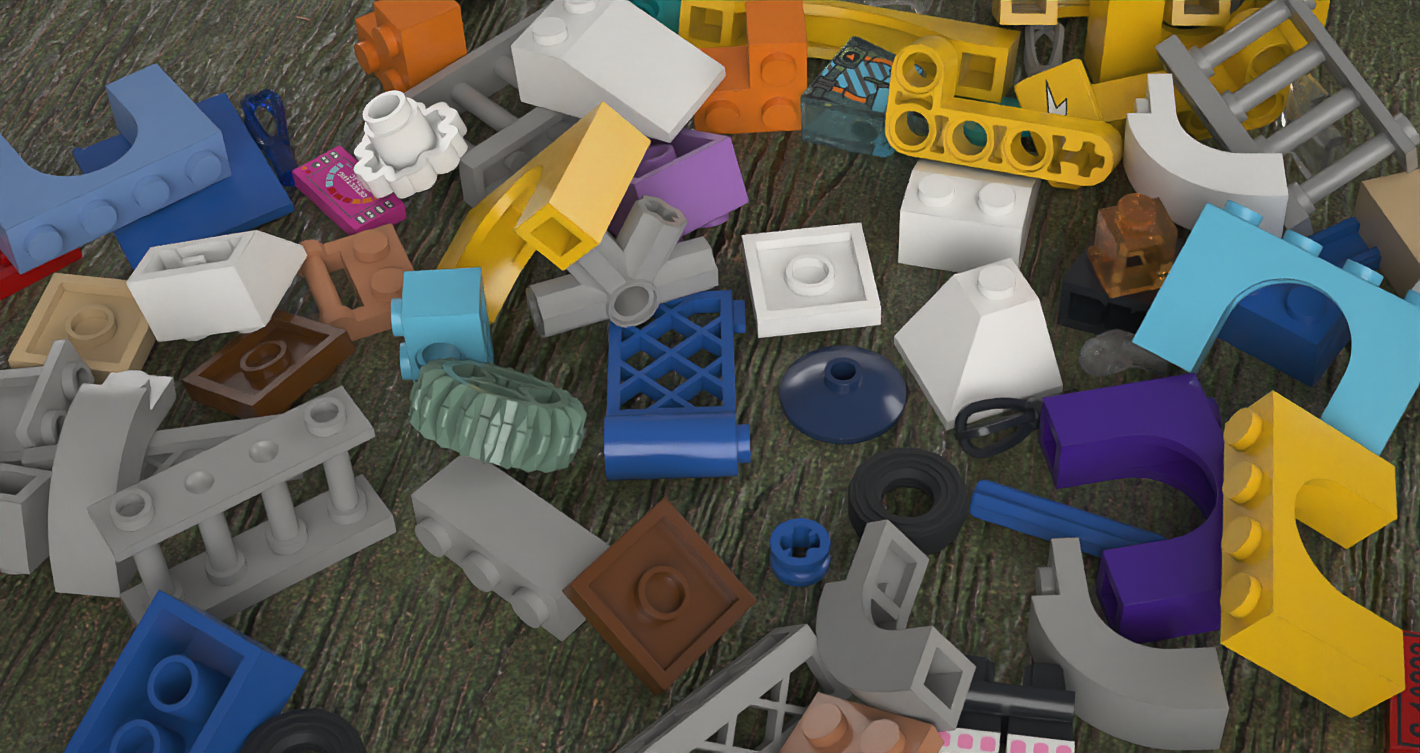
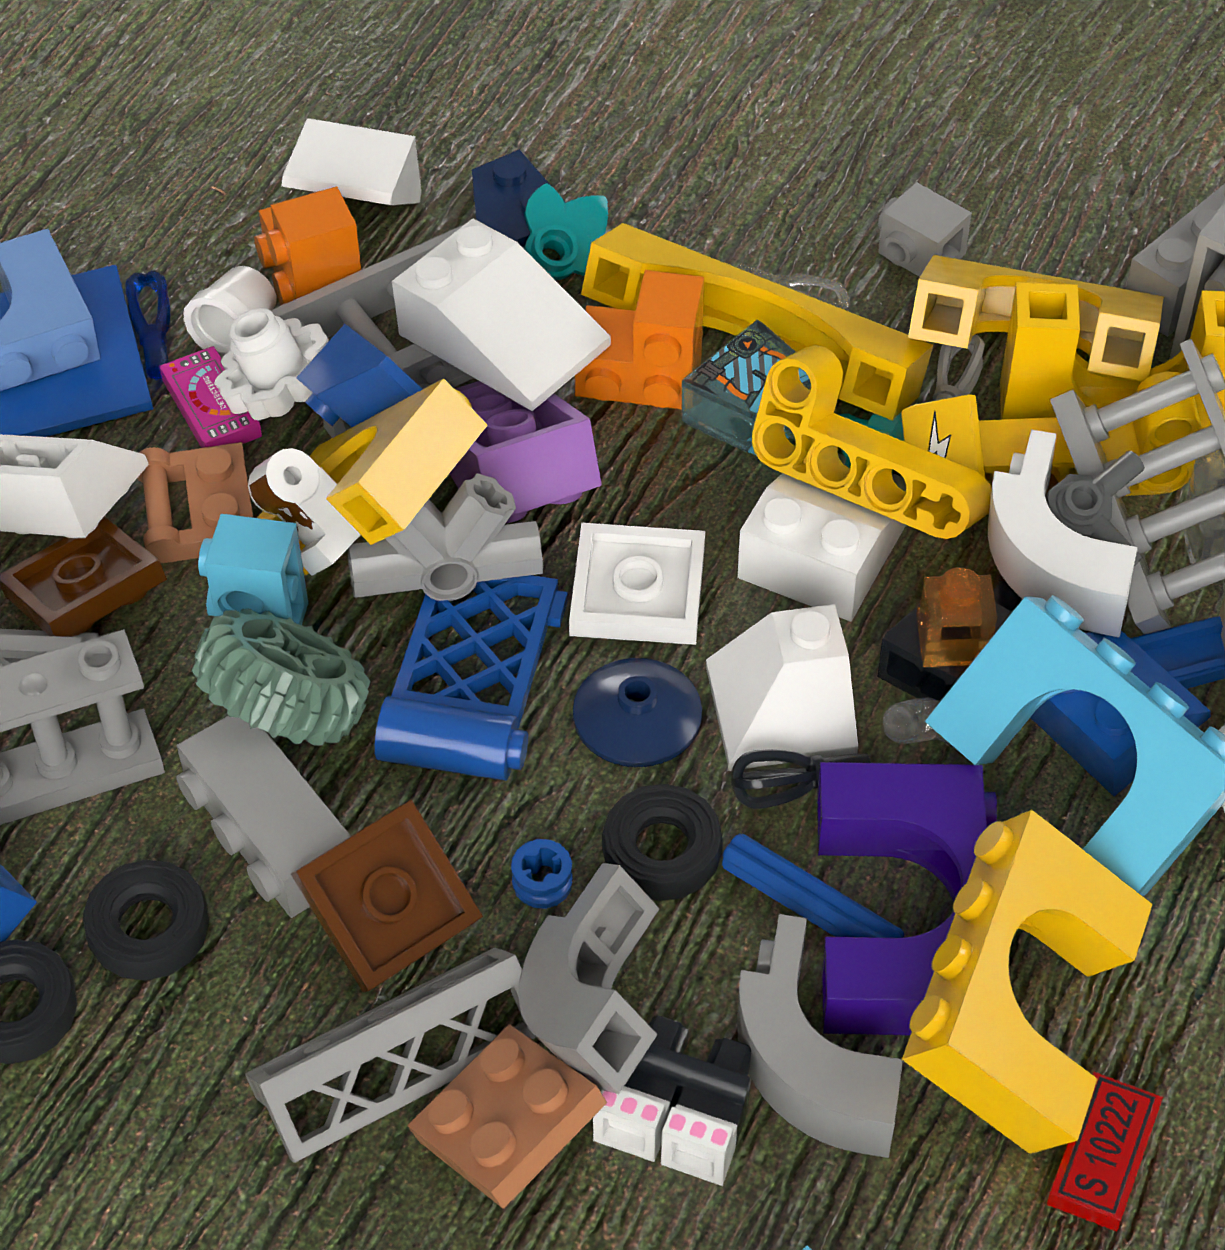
camera: 10 degrees right, 5 degrees up
none -> black tyre [83,860,209,981]
none -> white piece [183,266,277,359]
none -> white leg [248,448,361,576]
none -> blue slope [296,324,423,428]
none -> dark grey piece [1045,451,1145,566]

